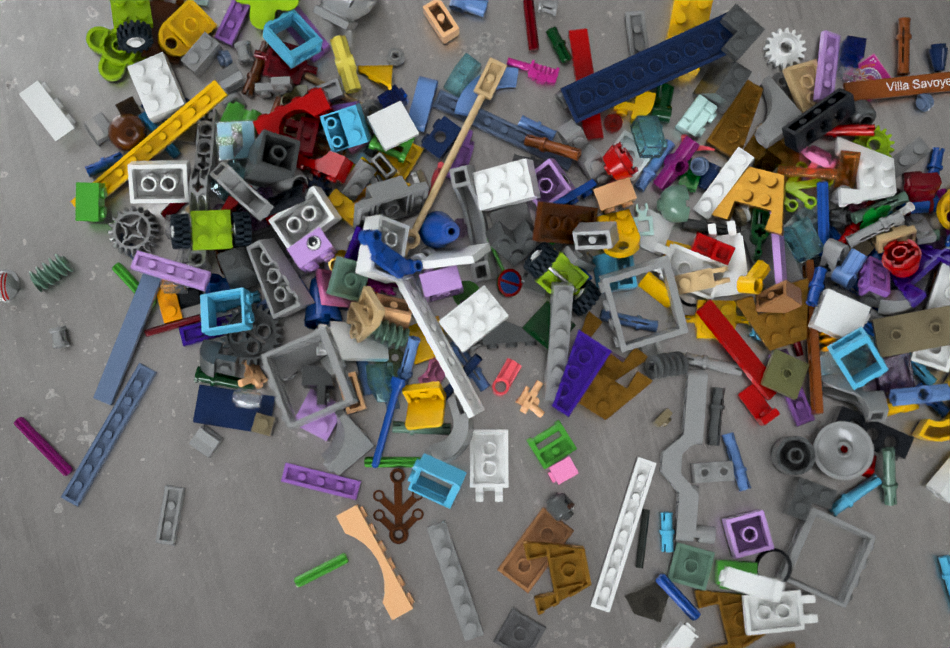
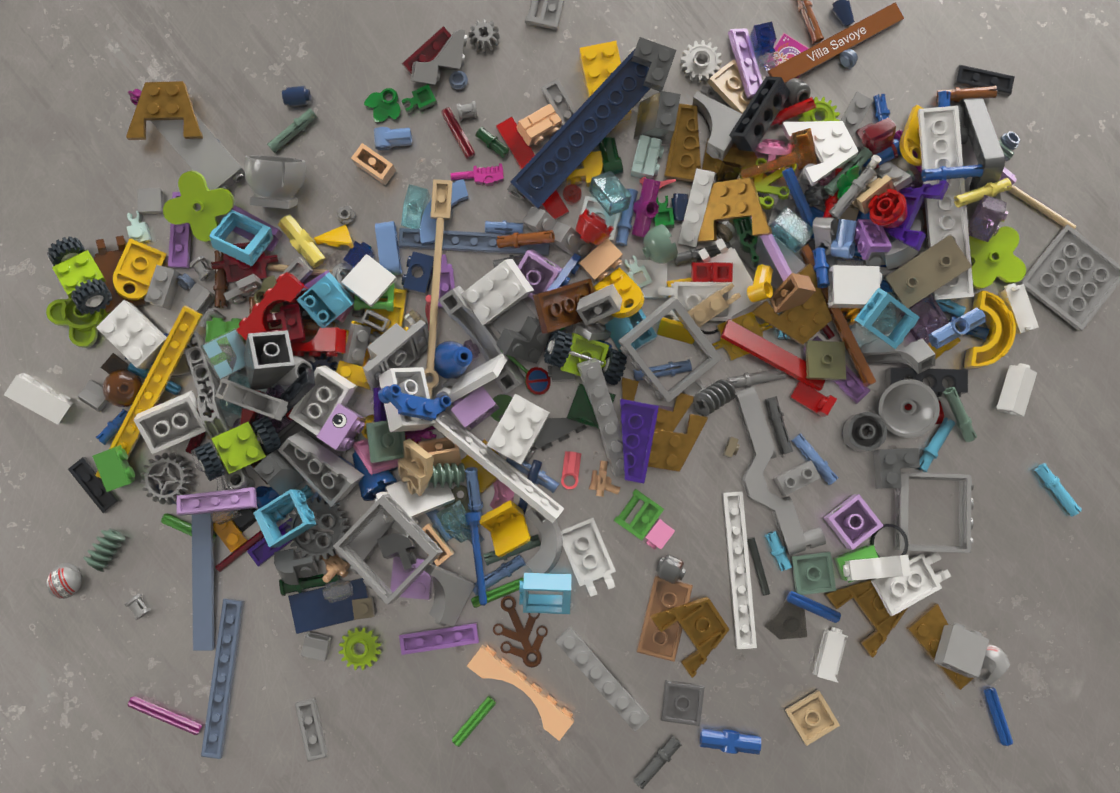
camera: 20 degrees left, 0 degrees up
sand blue plate [690,157,709,176] -> none
none -> black tile [68,457,120,513]
none -> lime gear [339,626,382,670]
none -> medium blue pin [473,554,526,596]
none -> light nougat brick [517,104,562,146]

